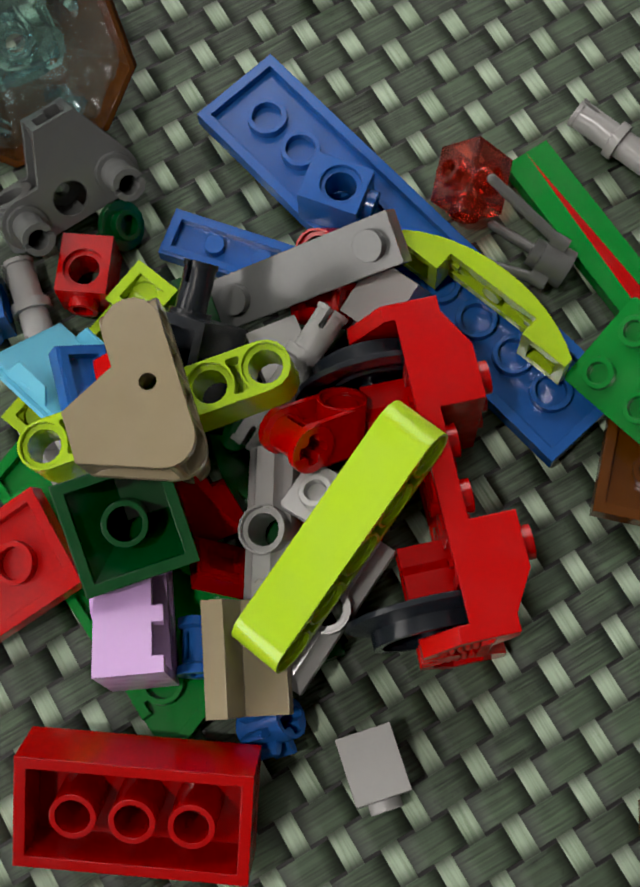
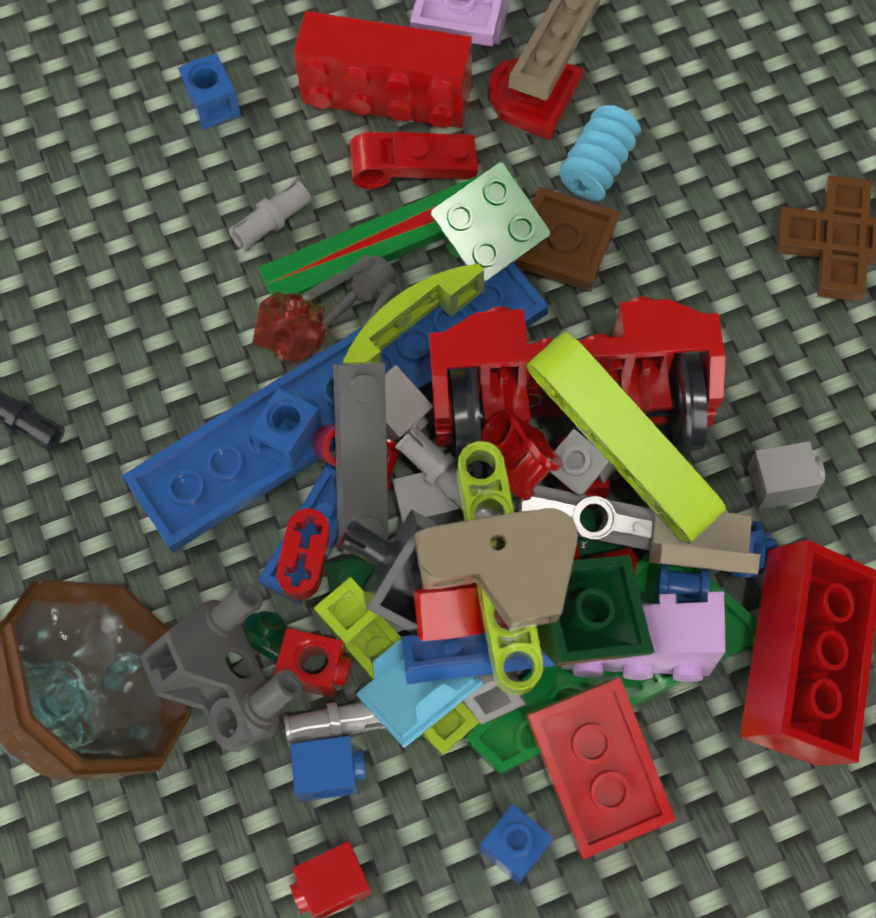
camera: 85 degrees left, 5 degrees down
none -> red beam [276,509,331,600]

